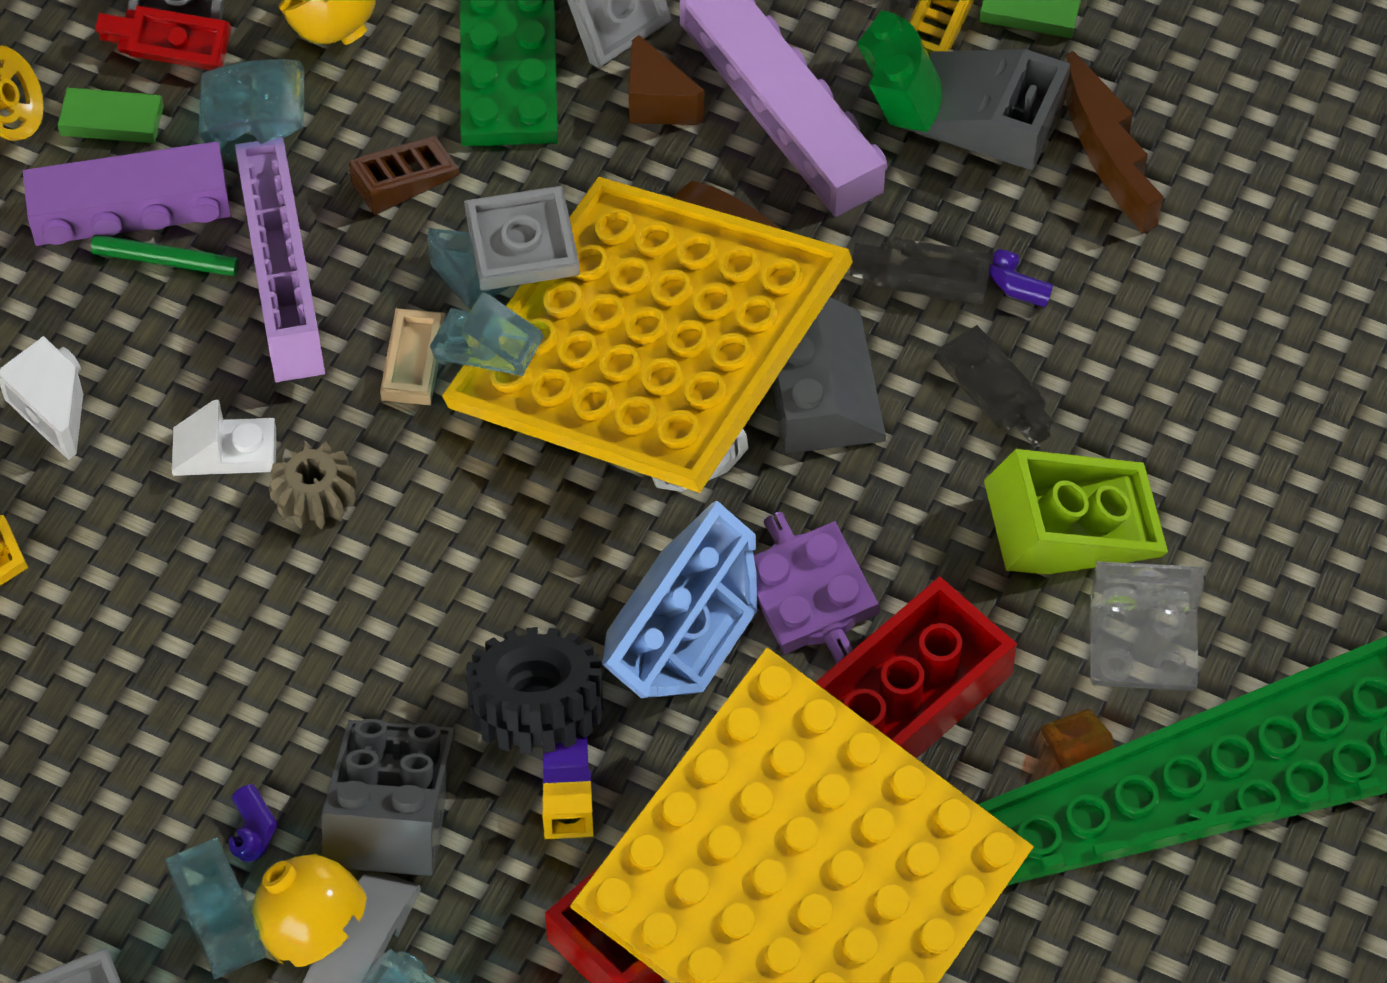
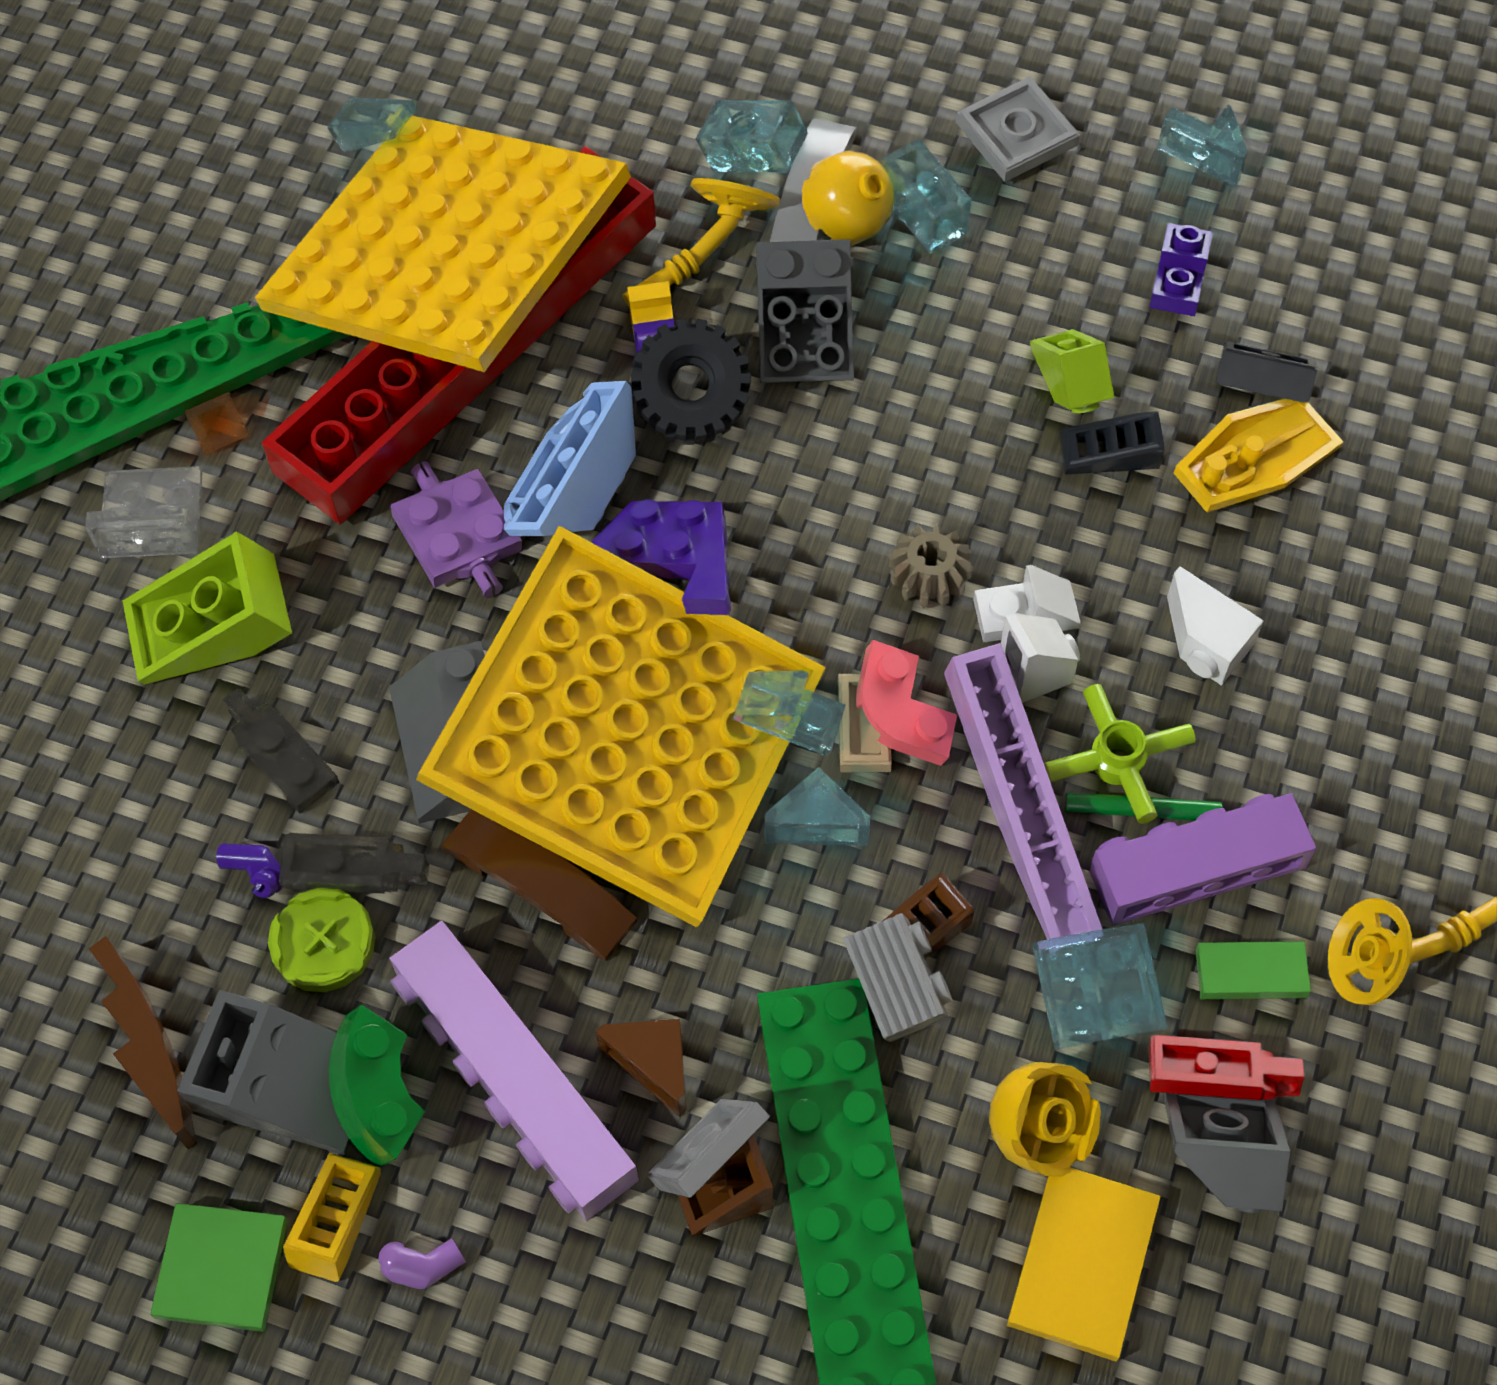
camera: 175 degrees right, 5 degrees up
dark purple arm [229,784,277,862] -> none
light grey tile [464,185,580,291] -> none
none -> lime tile [267,888,376,992]
none -> dark purple wing [591,500,731,615]
none -> yellow dish [622,178,780,307]
none -> light grey brick [843,913,953,1042]
none -> coral plate [856,640,957,766]
none -> white slope [1001,613,1080,703]
none -> lime slope [1030,329,1114,413]
none -> lime bar [1044,684,1195,824]
none -> black slope [1059,411,1164,475]

